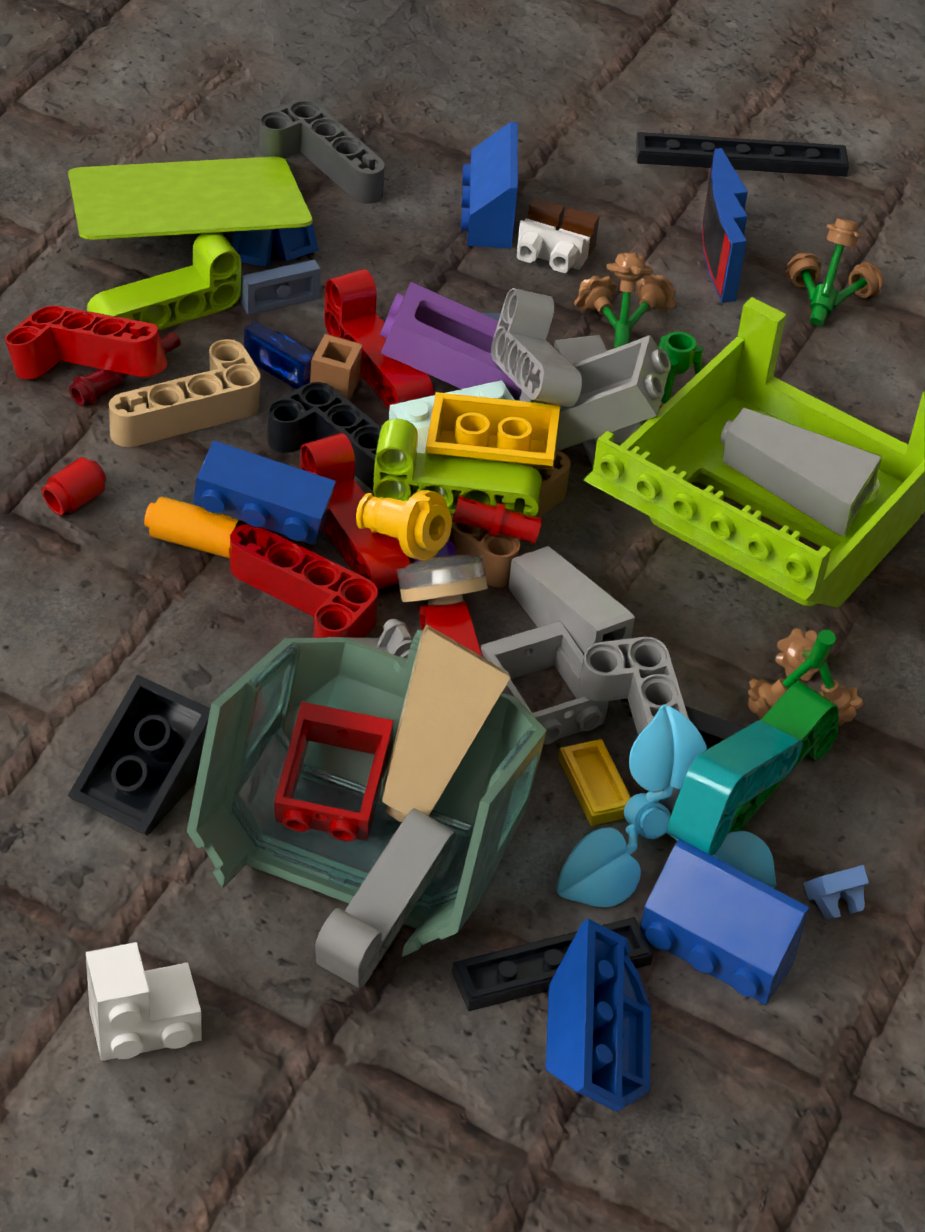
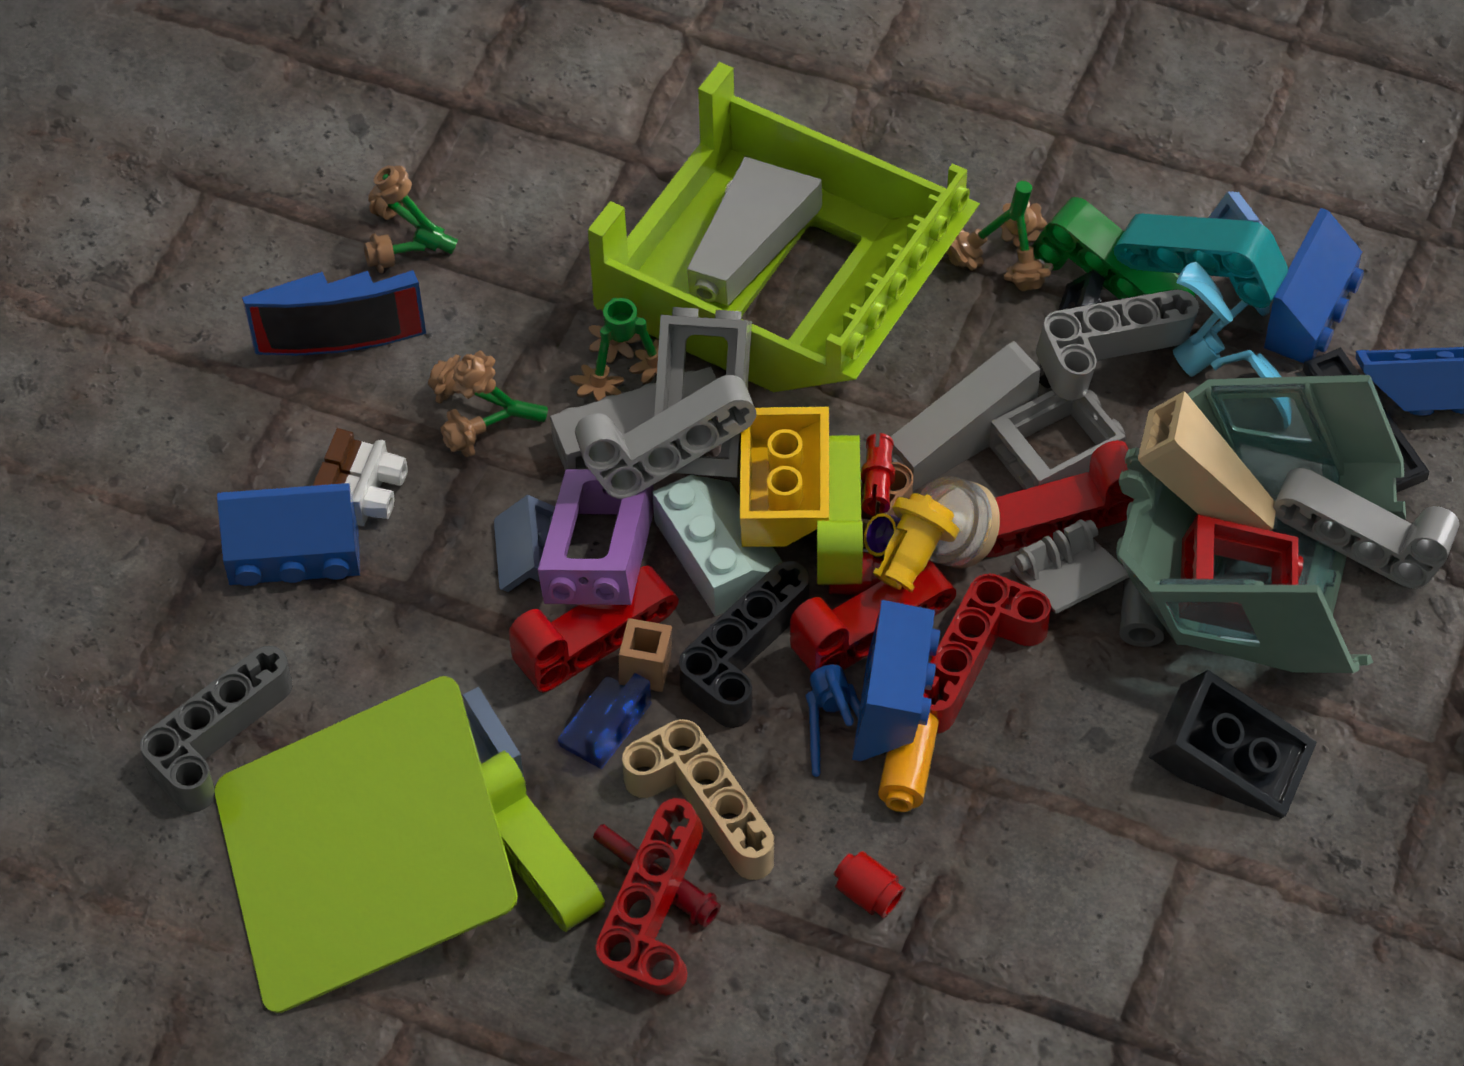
camera: 90 degrees left, 10 degrees up
yellow tile [558,739,631,826] -> none
black tile [636,132,849,177] -> none

